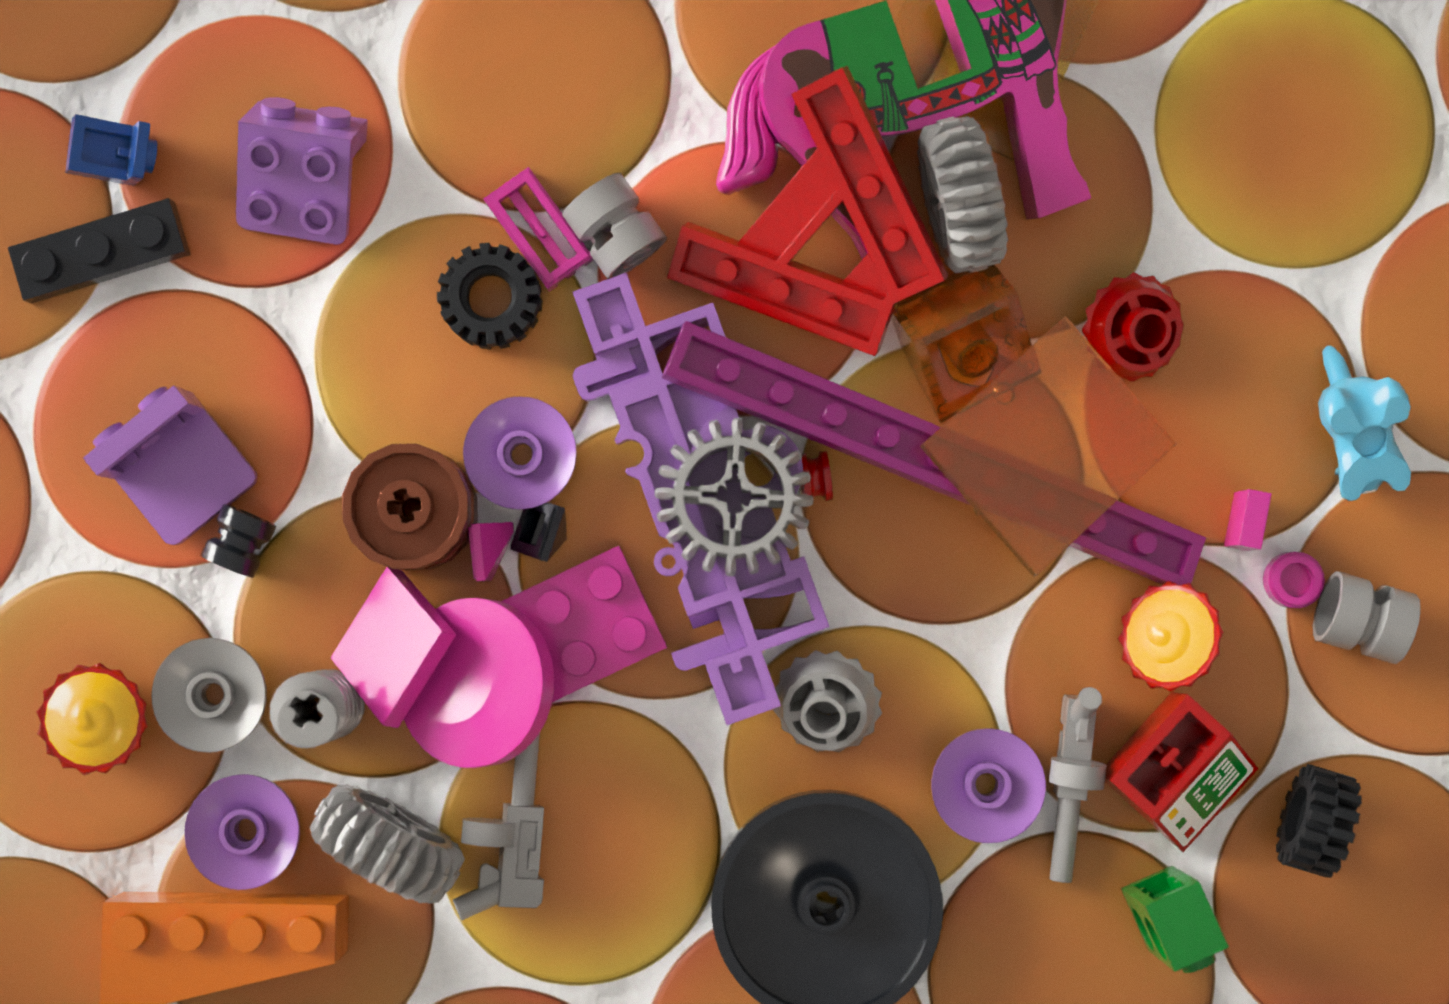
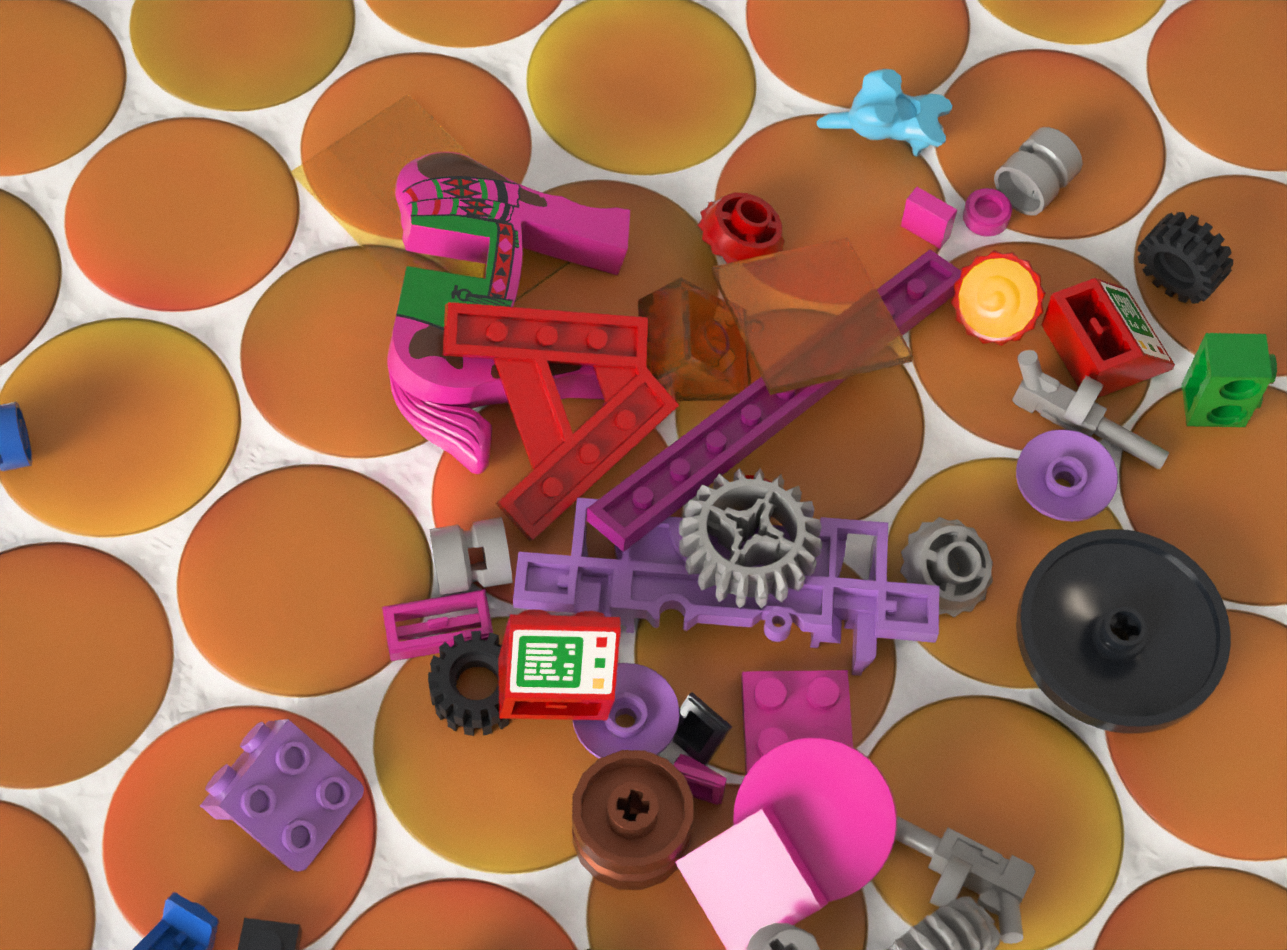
camera: 65 degrees left, 25 degrees down
light grey gear [917,116,1008,273] -> none
none -> slope [498,609,621,720]

